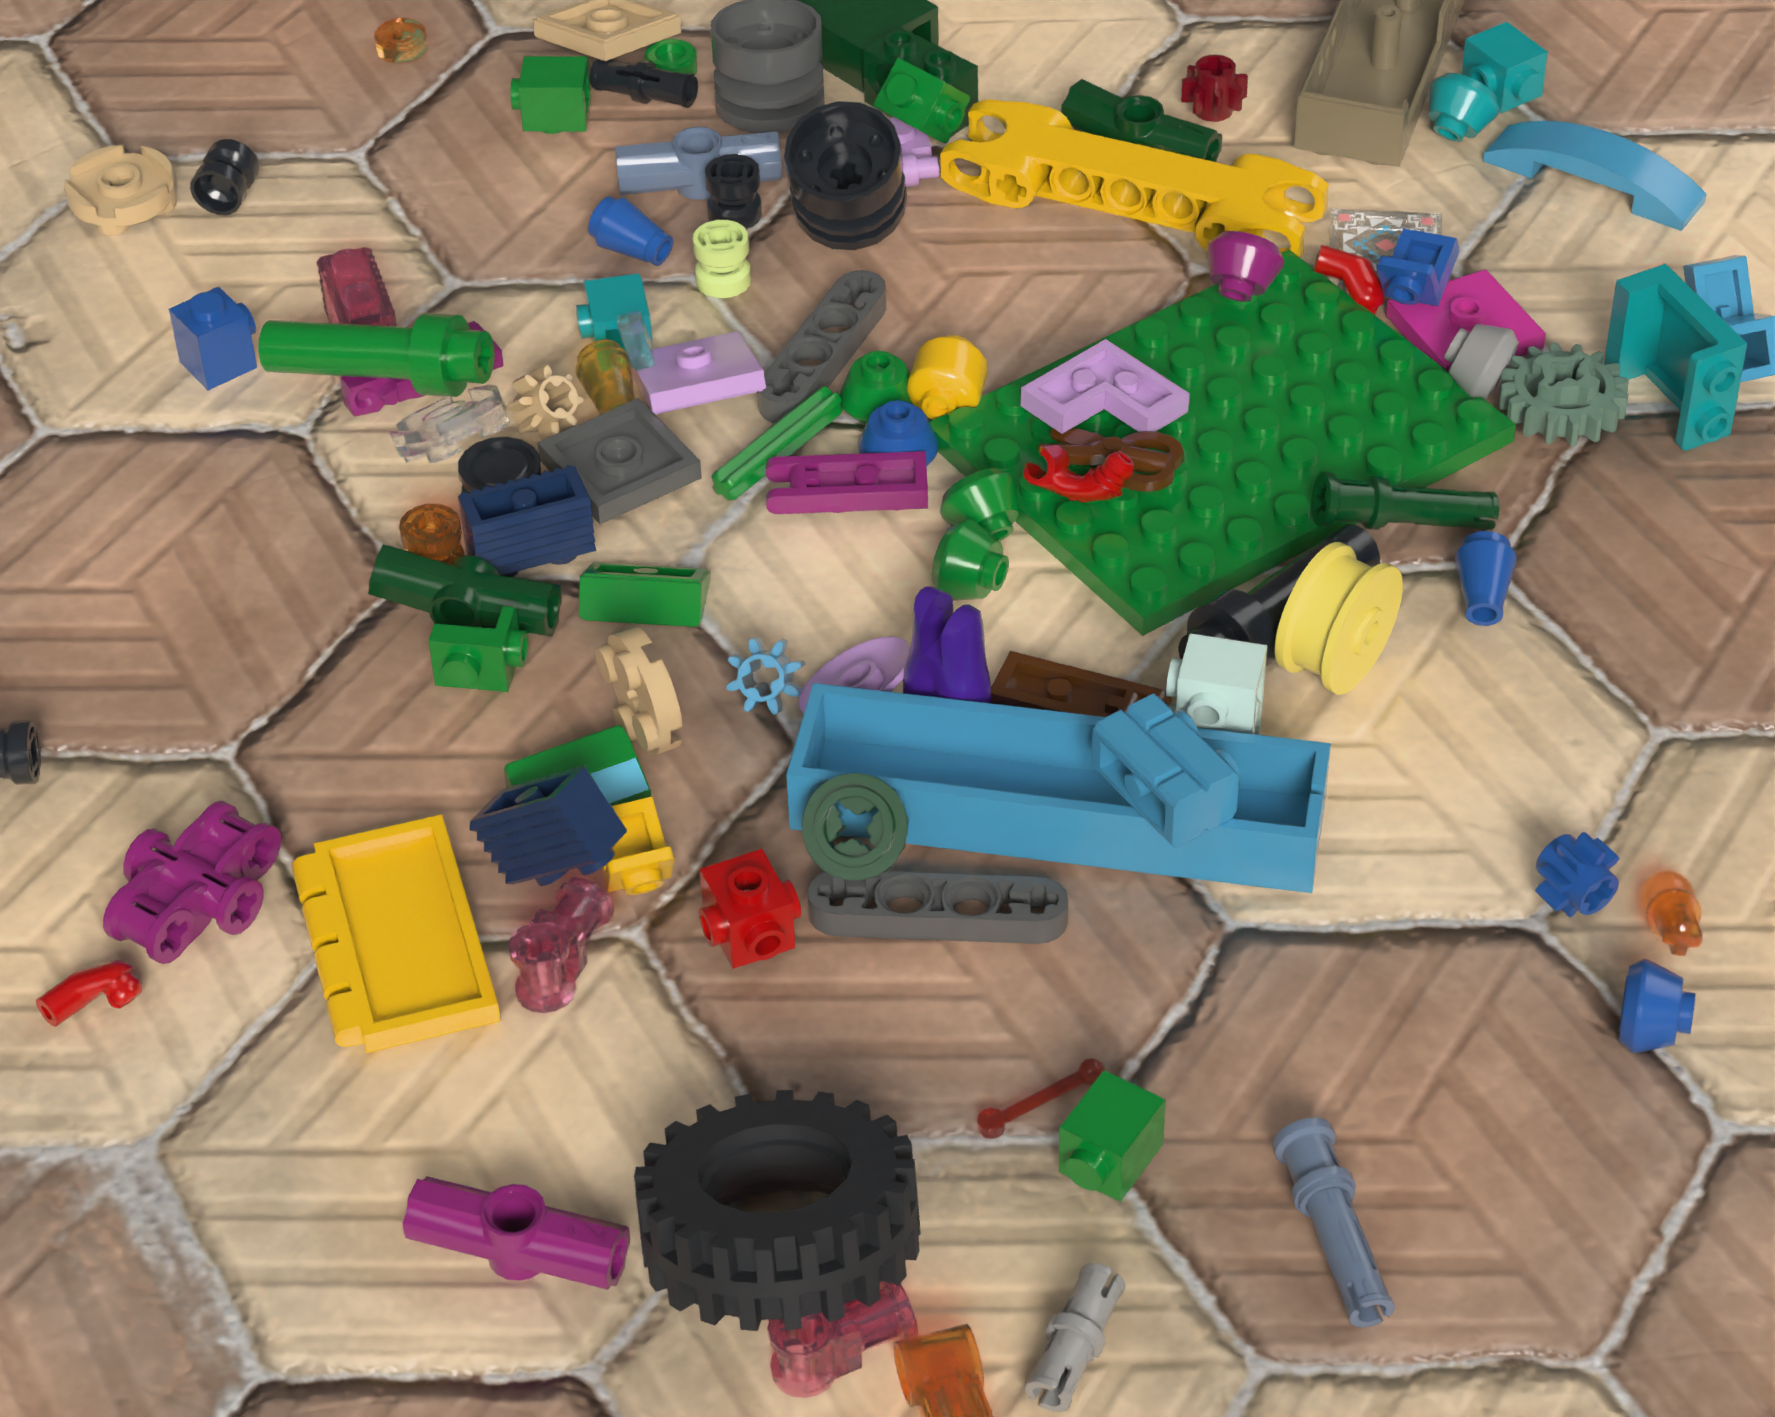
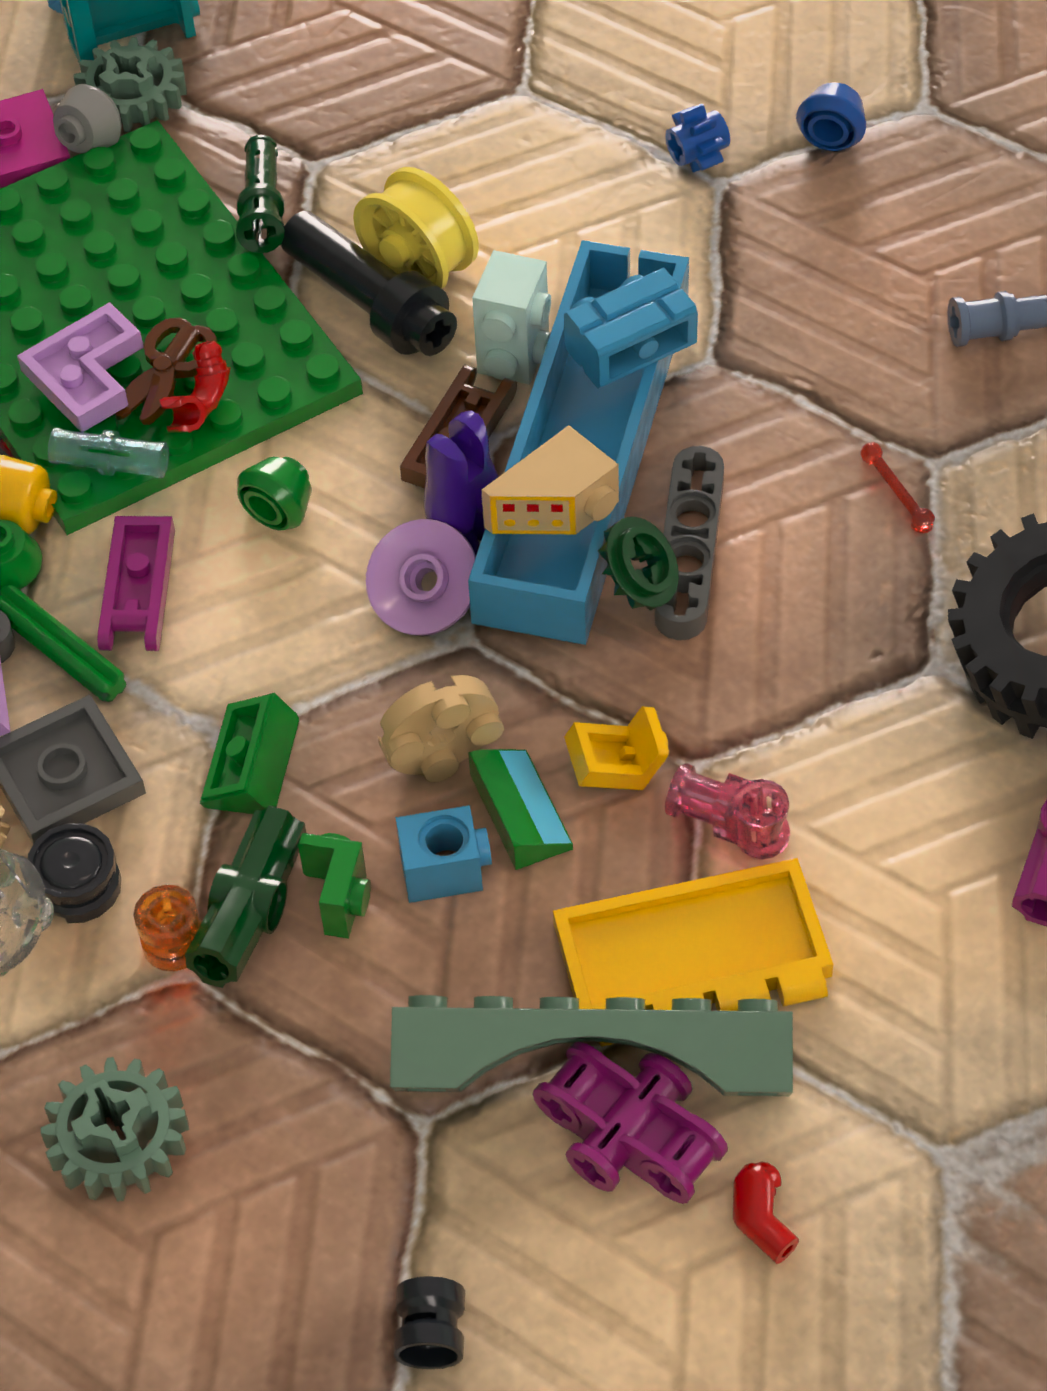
camera: 85 degrees left, 10 degrees up
dark blue brick [458,465,597,577] -> none
dark blue brick [469,764,627,886] -> none
red brick [699,849,802,969] -> none
dark azure gear [726,636,806,715] -> none
blue cone [858,400,938,466] -> none
green cone [940,468,1019,541] -> none
green brick [1059,1070,1166,1202] -> none
blue cone [1455,531,1517,626] -> none
clear orange axle [1640,870,1703,956] -> none
none -> sand green gear [40,1057,189,1202]
none -> clear light blue pin [48,427,169,479]
none -> sand green arch [390,995,793,1096]
none -> dark azure brick [395,805,492,903]
none -> tan slope [482,425,619,535]

